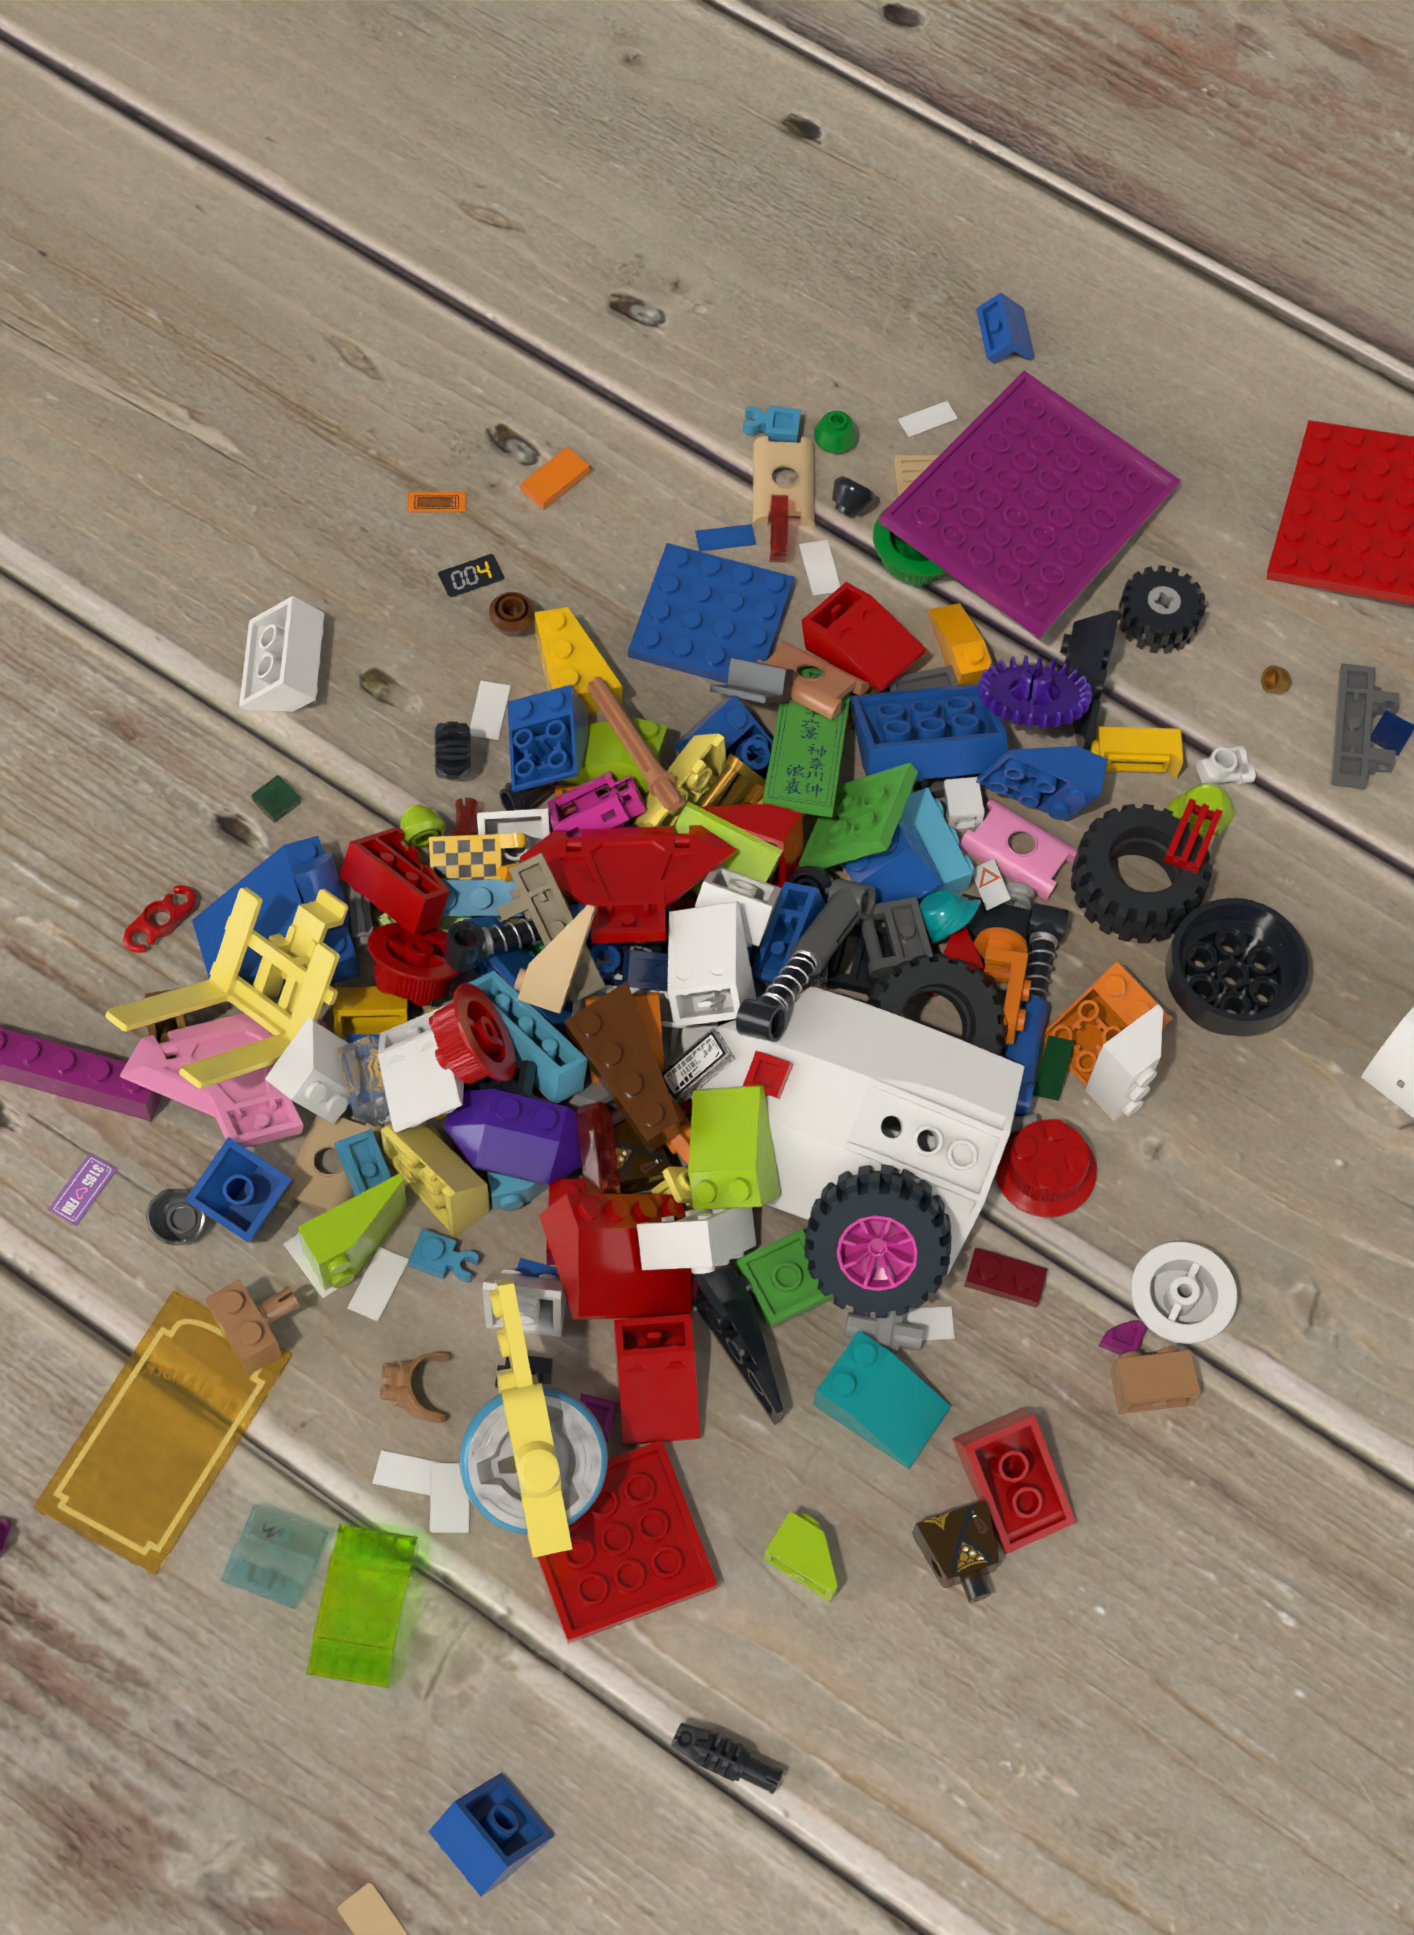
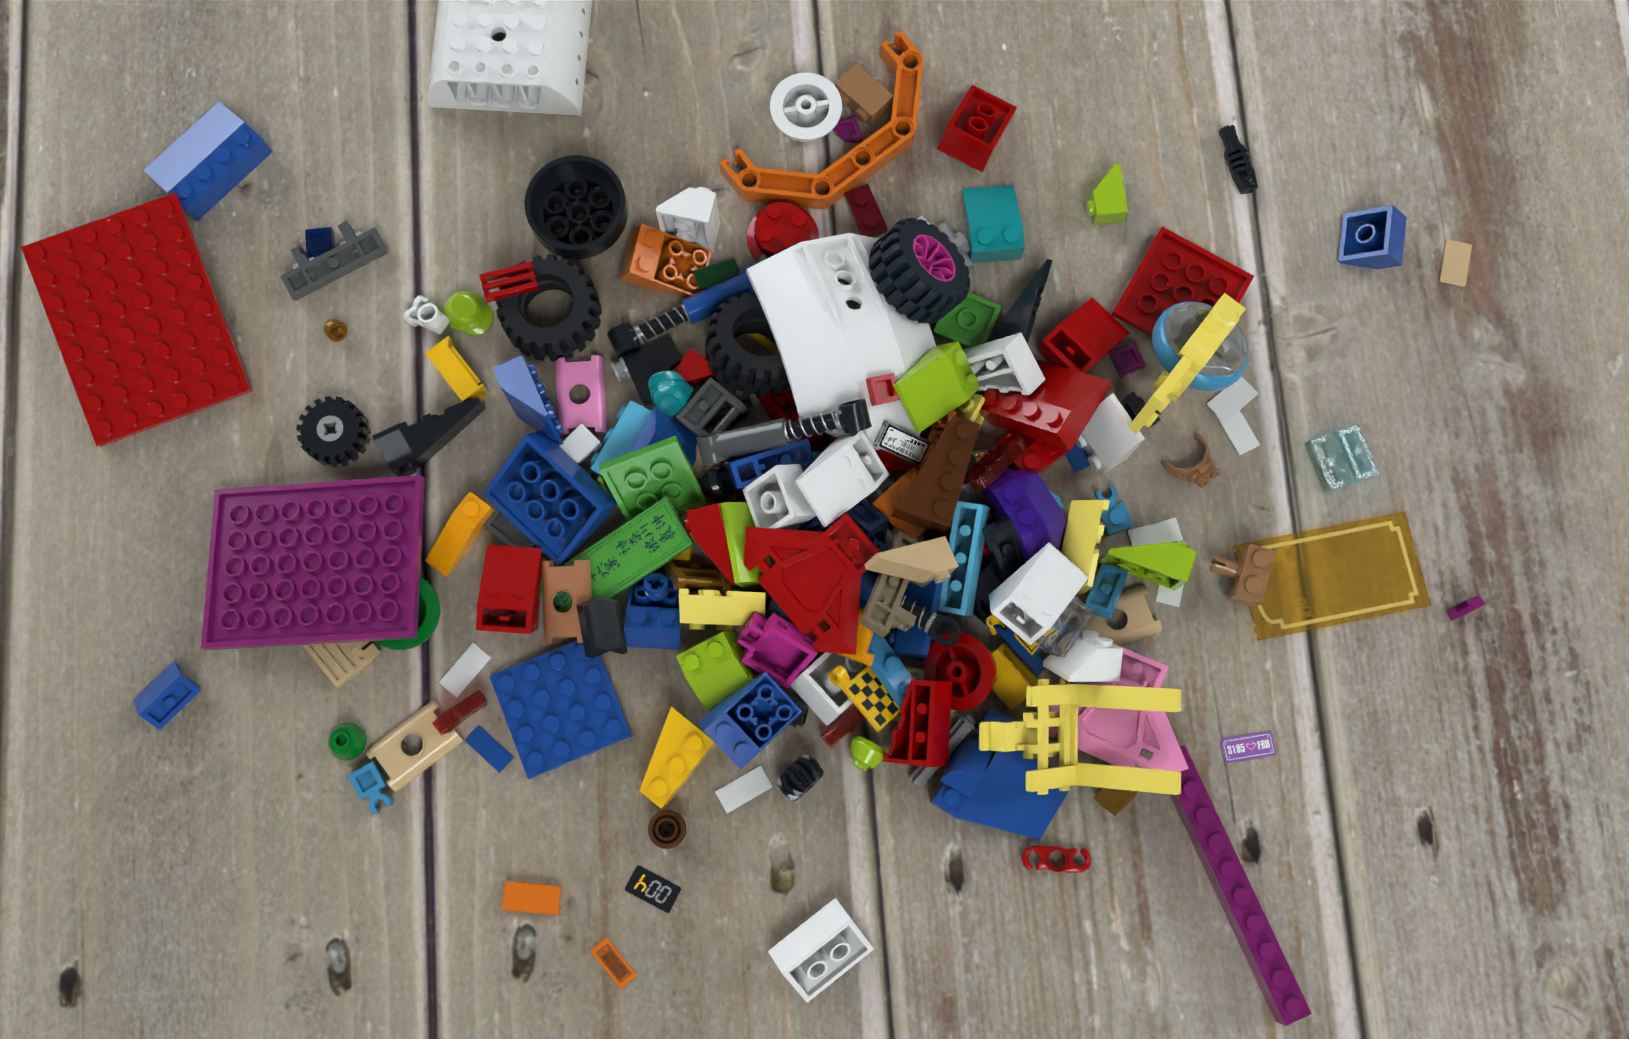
camera: 125 degrees left, 15 degrees up
dark grey hair [146,1189,207,1246] -> none
blue slope [185,1137,294,1243] -> none
clear green tile [251,775,301,823] -> none
clear neon green plate [306,1523,418,1689] -> none
red piece [429,983,516,1084] -> none
nougat axle [587,677,684,813] -> none
black cone [832,476,875,518] -> none
white sticker [898,401,958,437] -> none
dark brown torso [912,1500,999,1603] -> none
white sticker [973,858,1011,911] -> none
orange piece [974,927,1032,1045] -> none
dark purple gear [978,655,1092,728] -> none
none -> orange piece [719,30,924,209]

